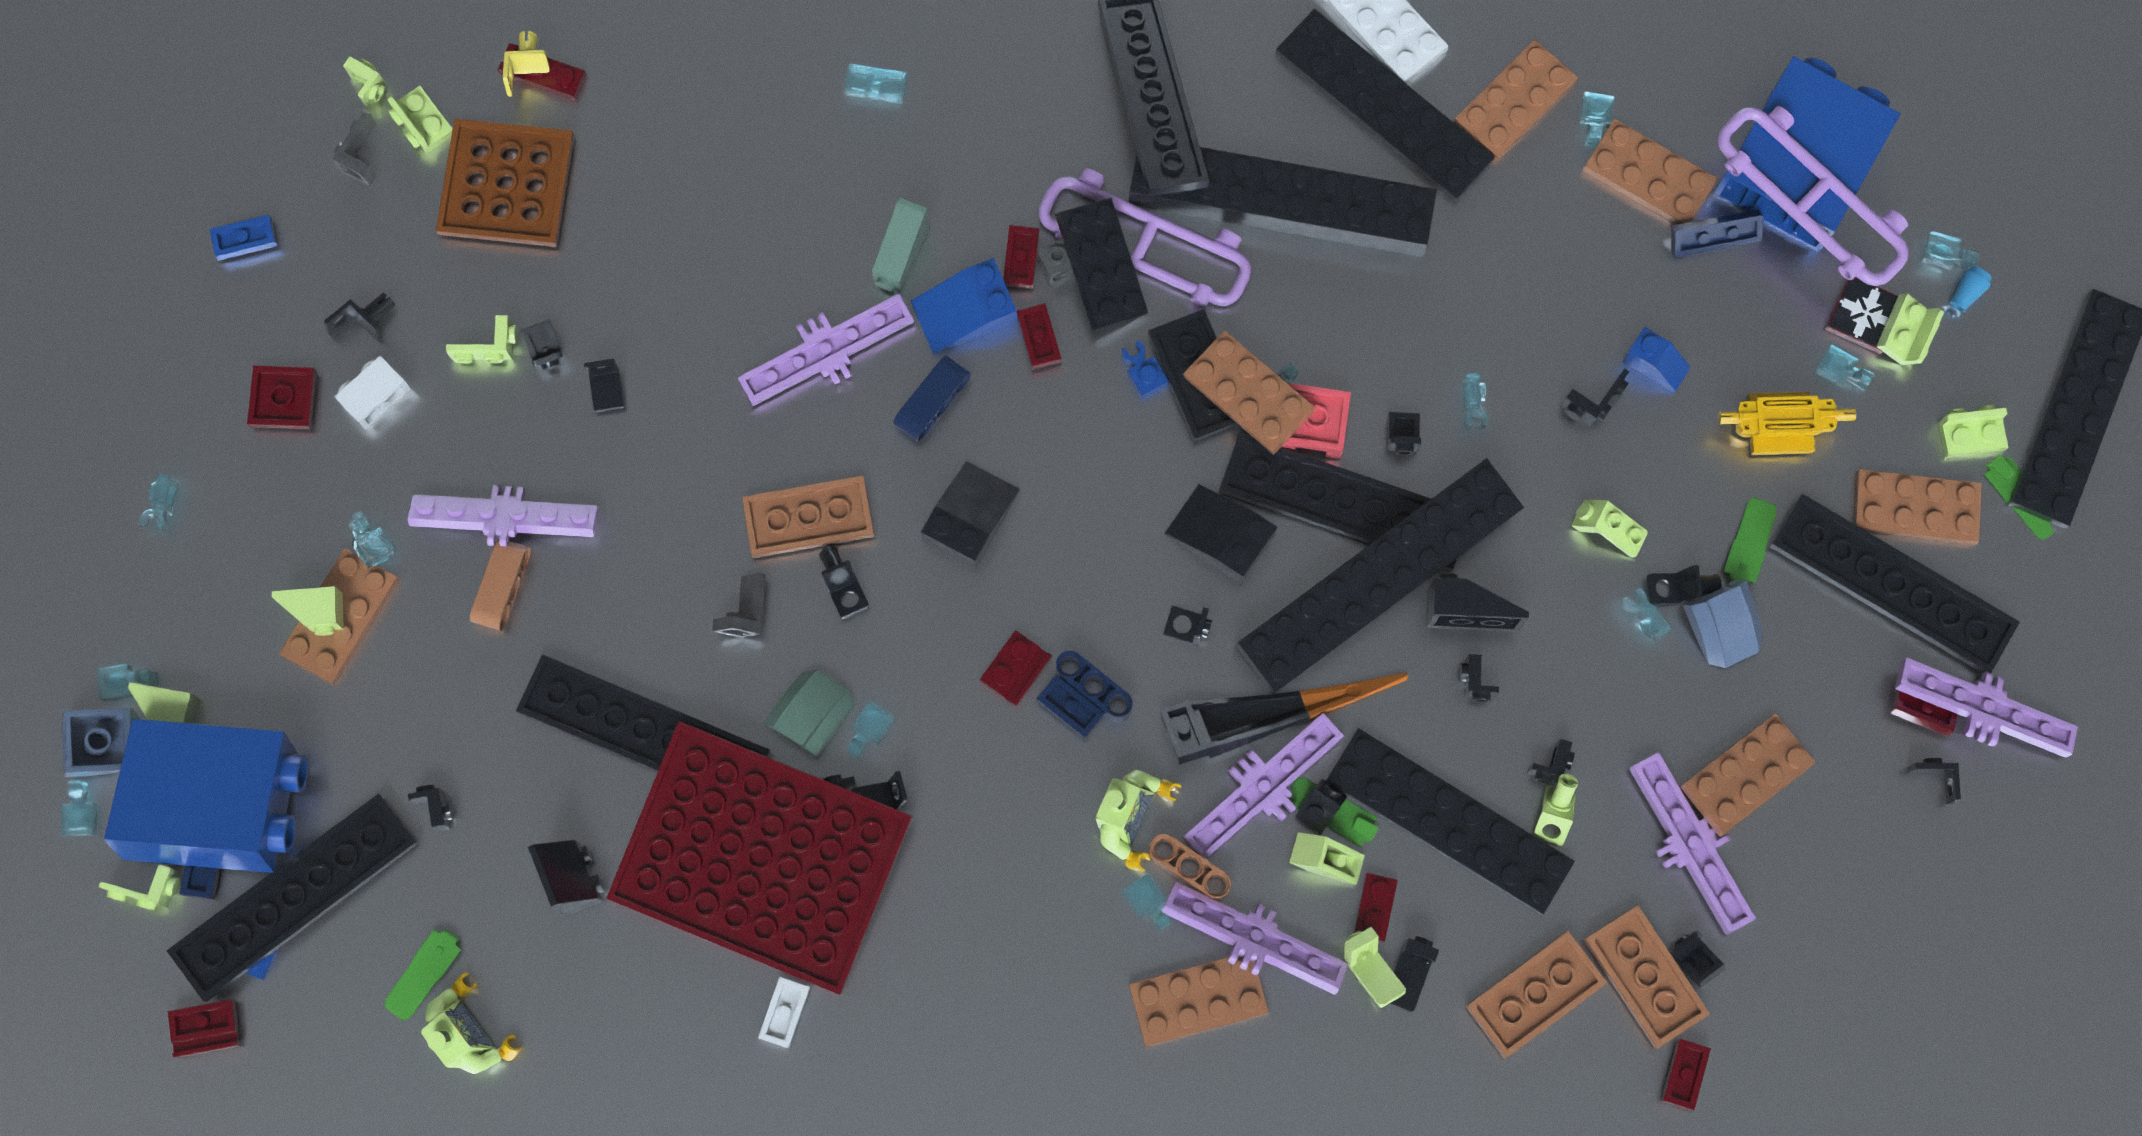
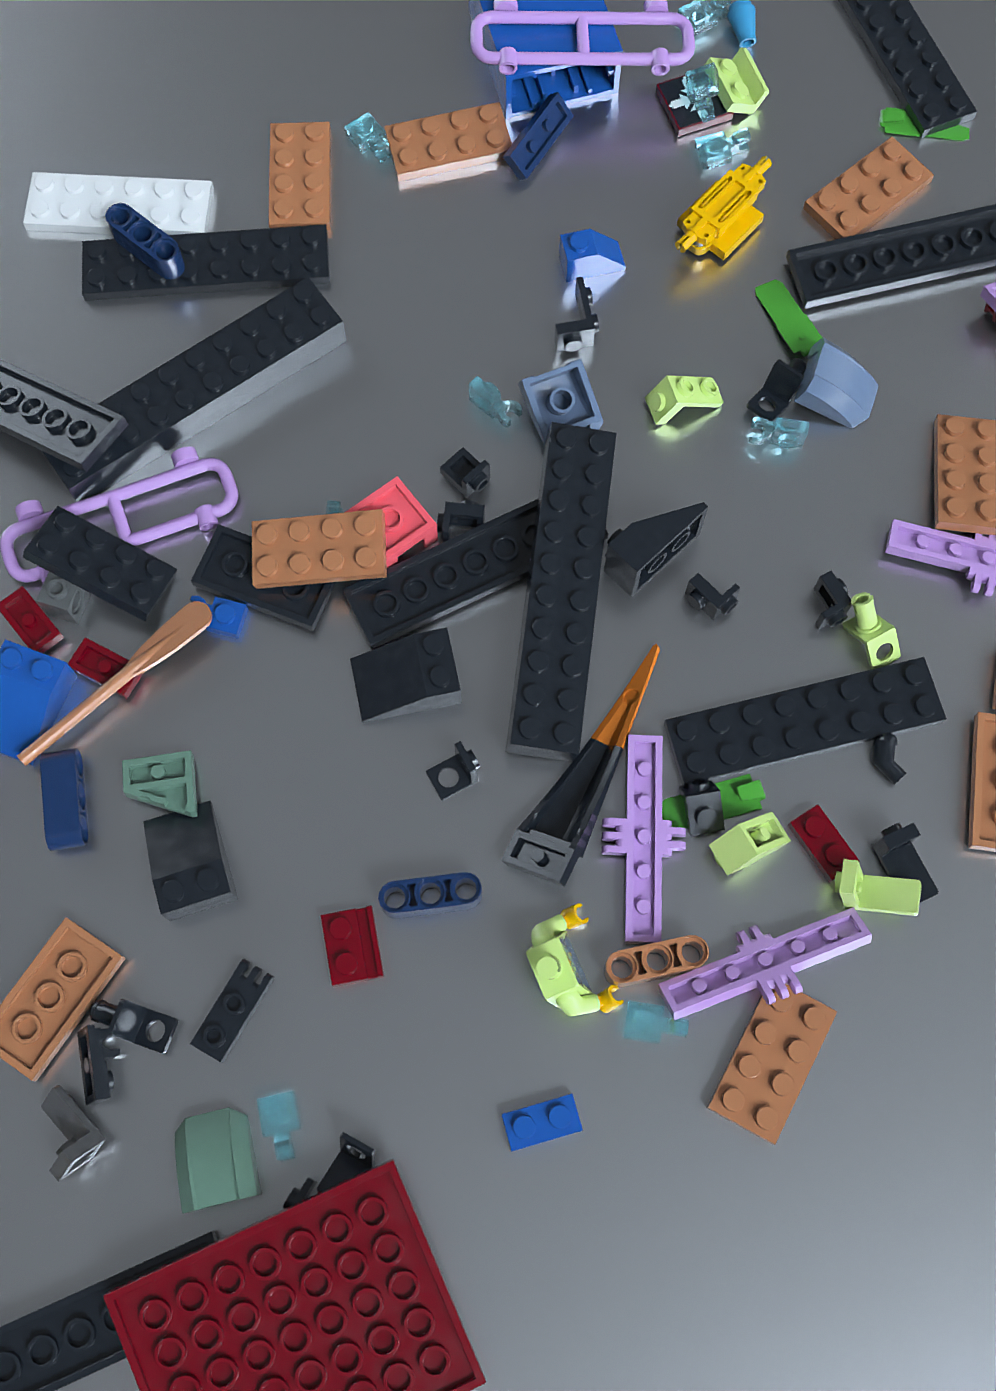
camera: 45 degrees left, 5 degrees down
dark blue plate [1036,675,1105,739] -> none
yellowish green bracket [1938,405,2009,458] -> none
none -> nougat piece [17,601,212,766]
none -> black plate [77,1025,120,1106]
none -> dark blue beam [105,203,185,280]
none -> sand green wing [122,750,198,817]
none -> black hinge [190,959,274,1063]
none -> black bracket [437,500,485,542]
none -> blue plate [501,1094,583,1152]
none -> sand blue slope [518,359,603,445]
none -> clear light blue plate [686,62,719,123]
none -> black arm [872,732,907,785]

